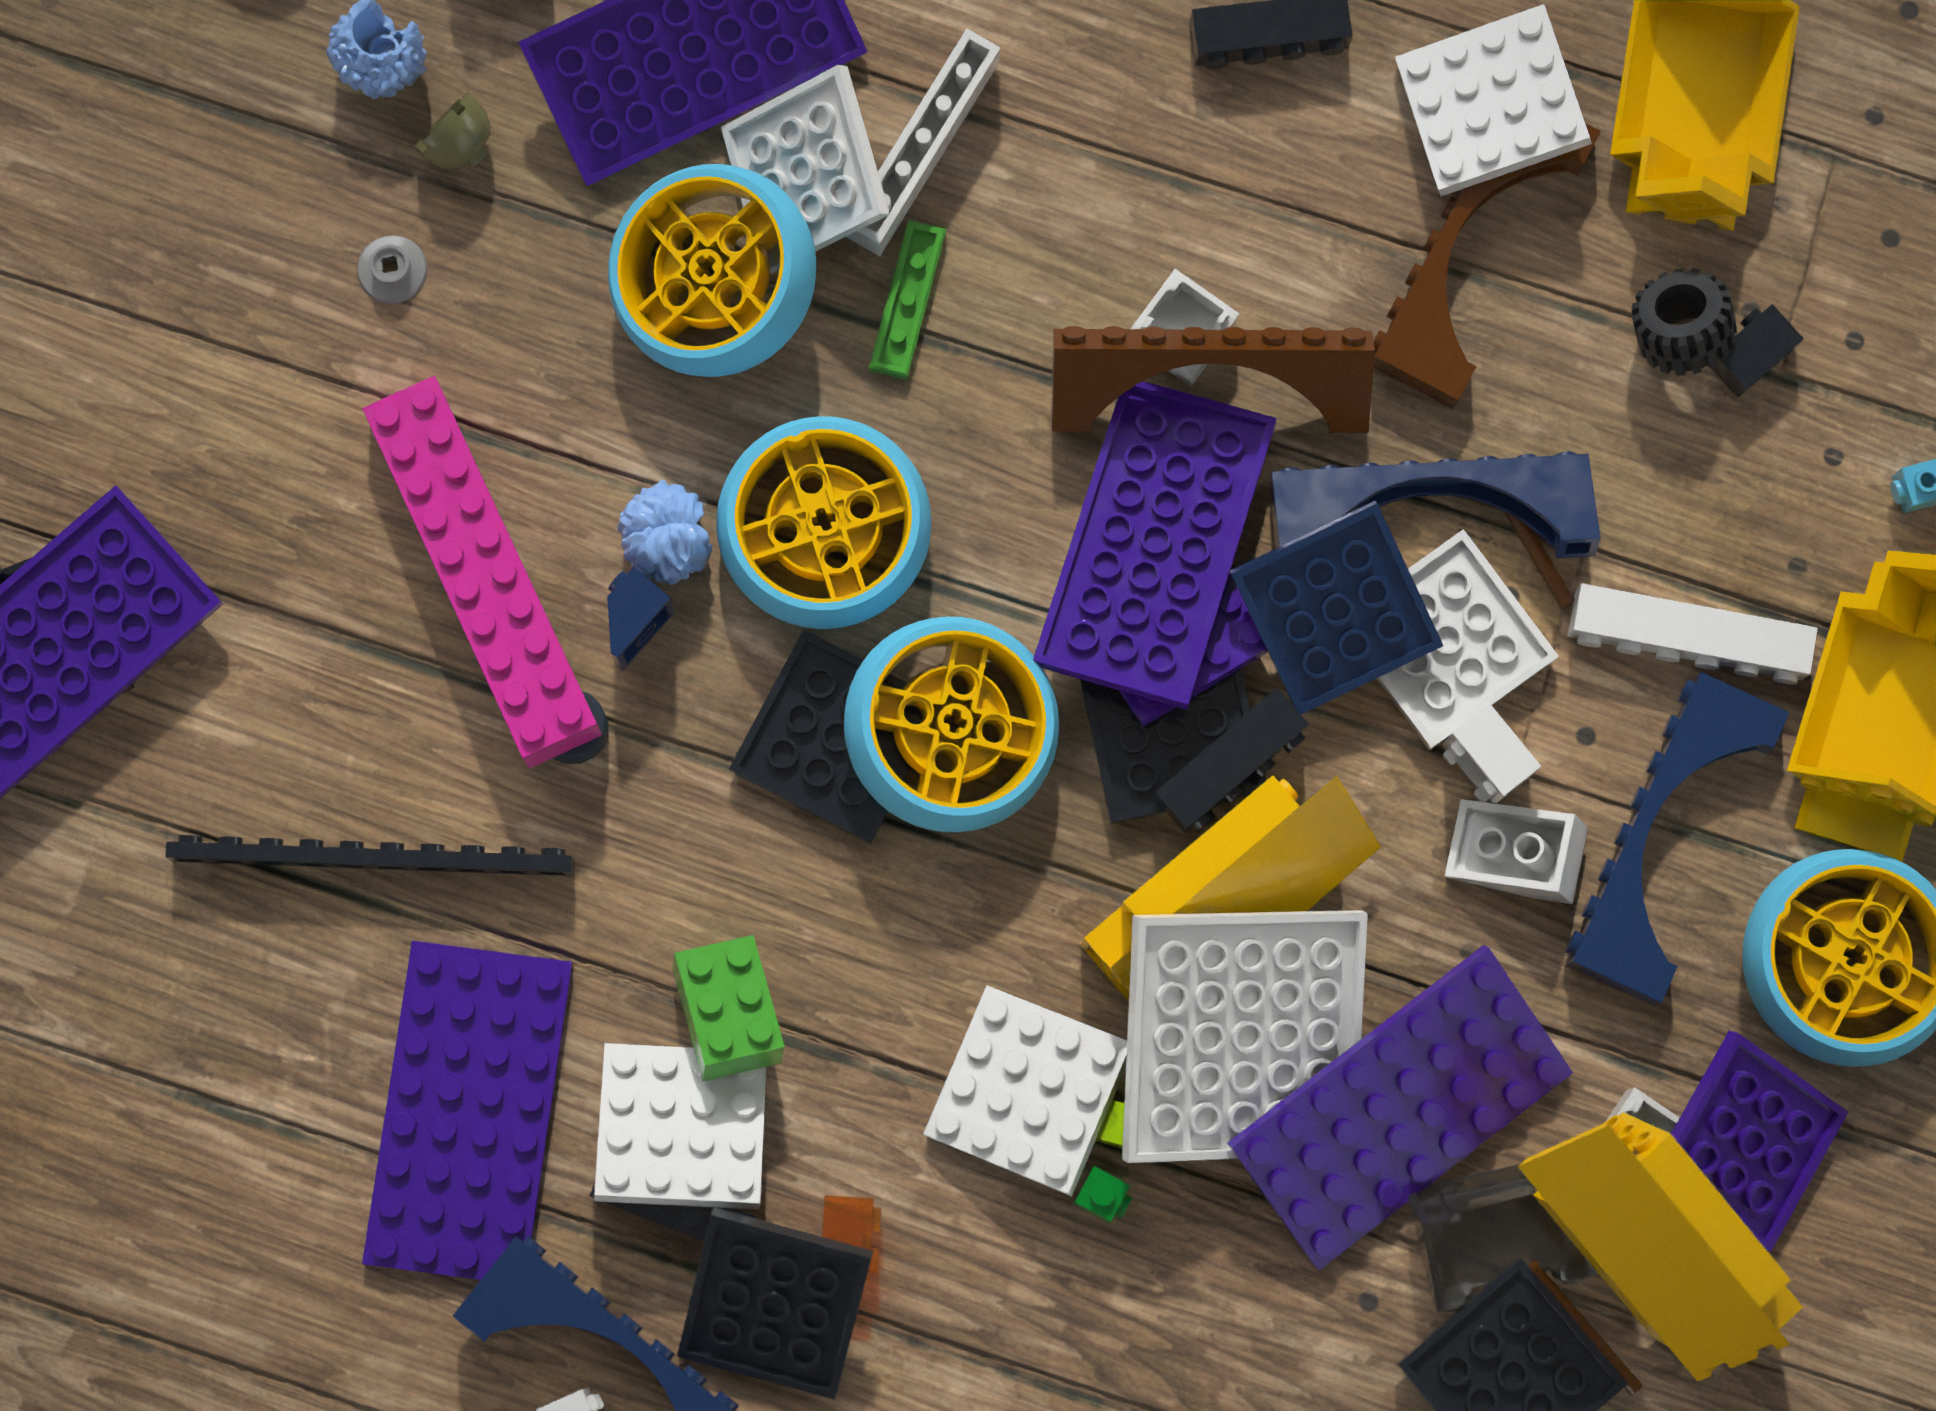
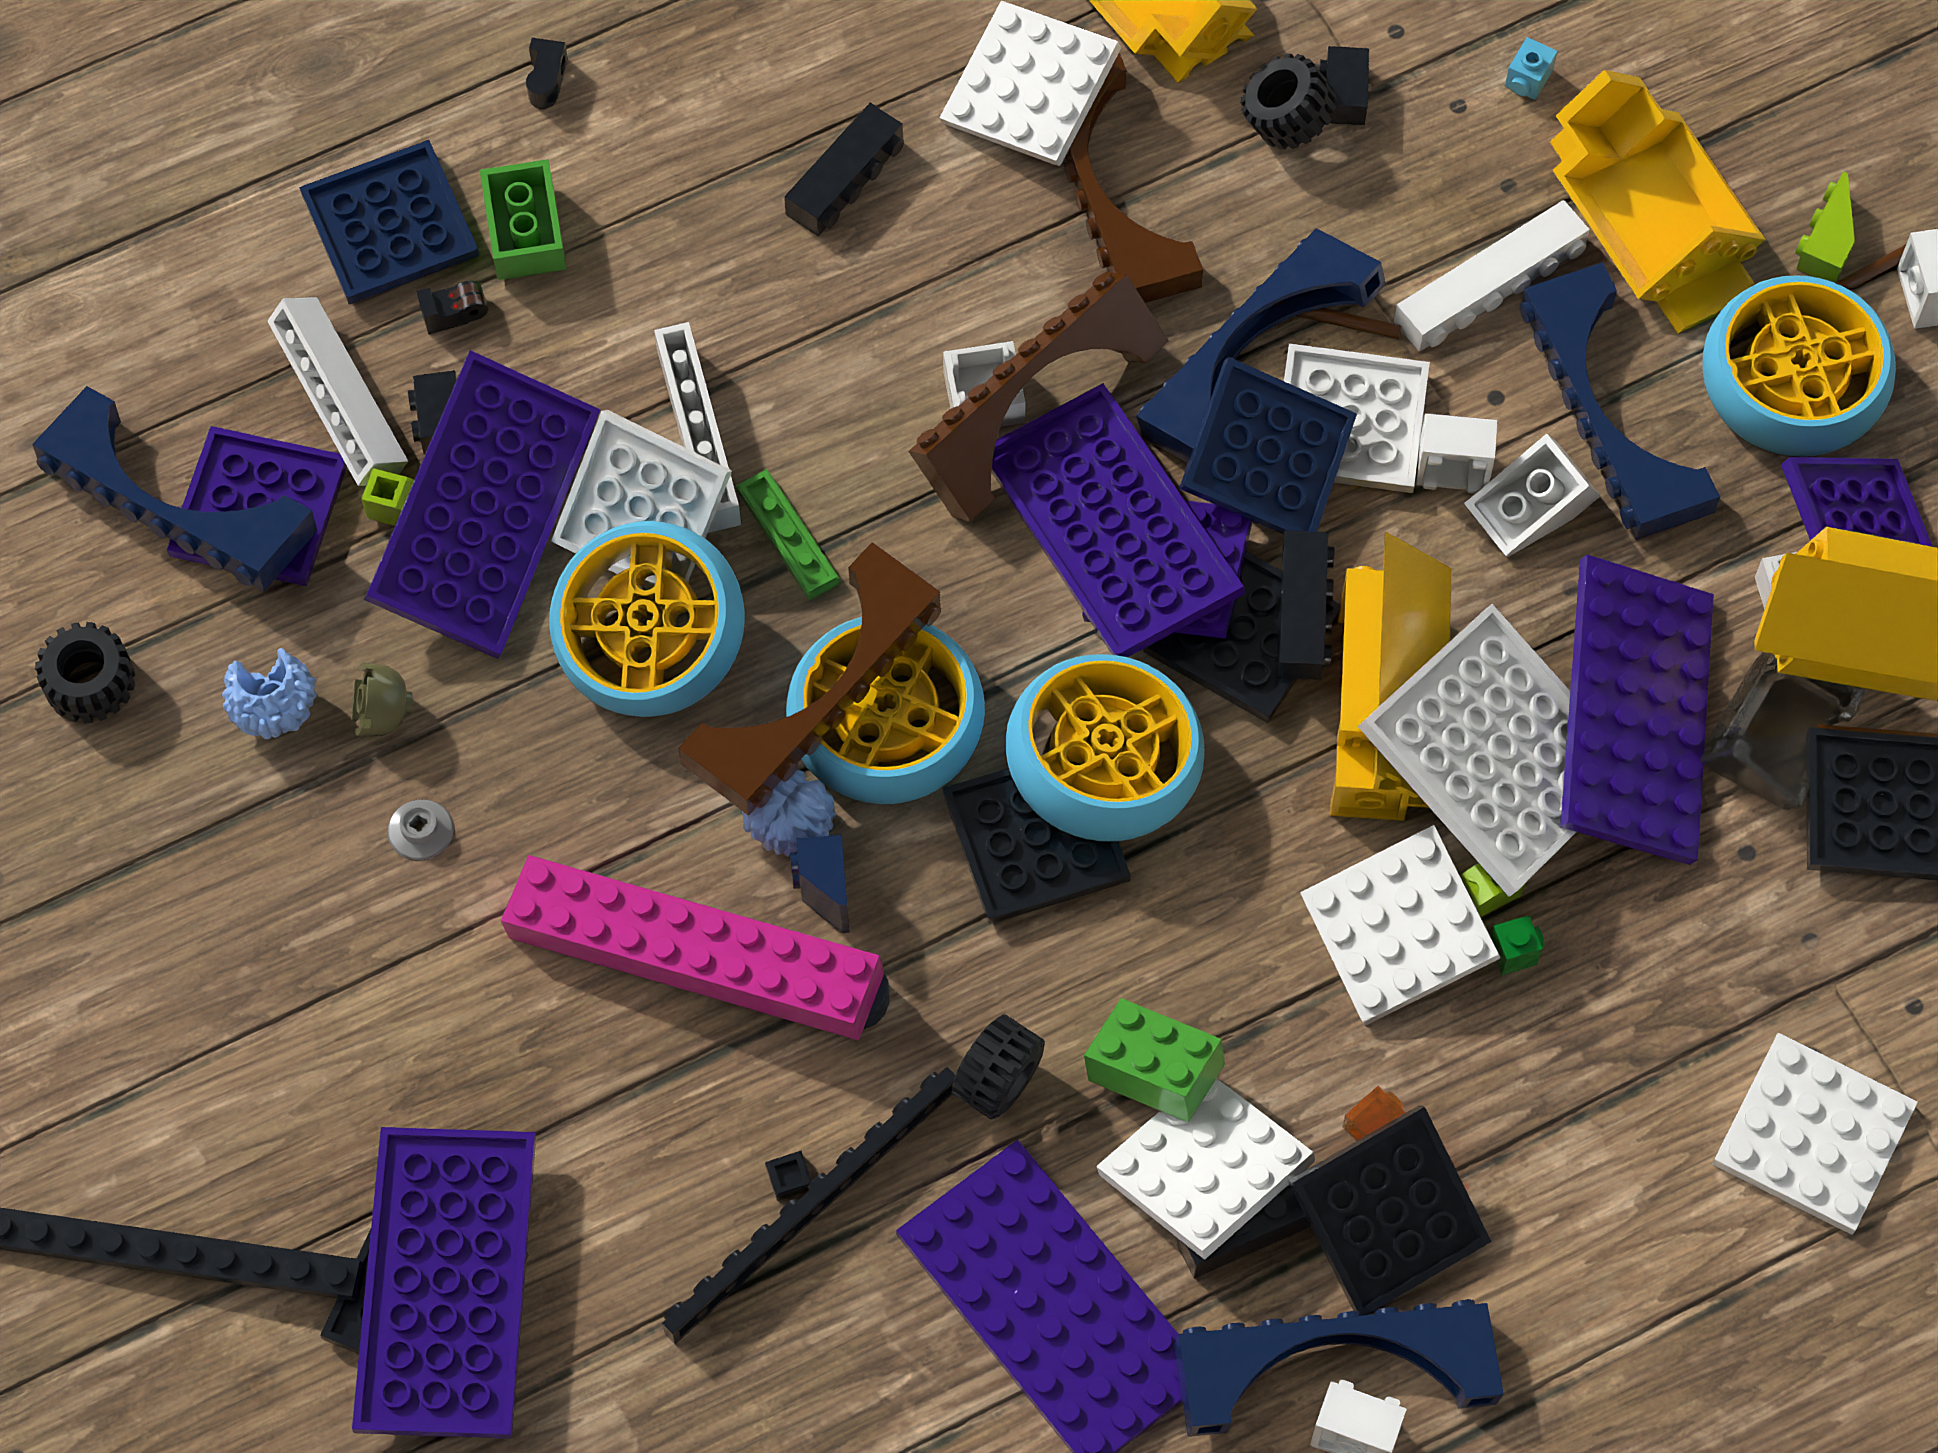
camera: 40 degrees left, 15 degrees down
none -> reddish brown arch [678,542,941,816]
none -> black tile [765,1151,812,1201]
none -> black tyre [952,1014,1045,1120]

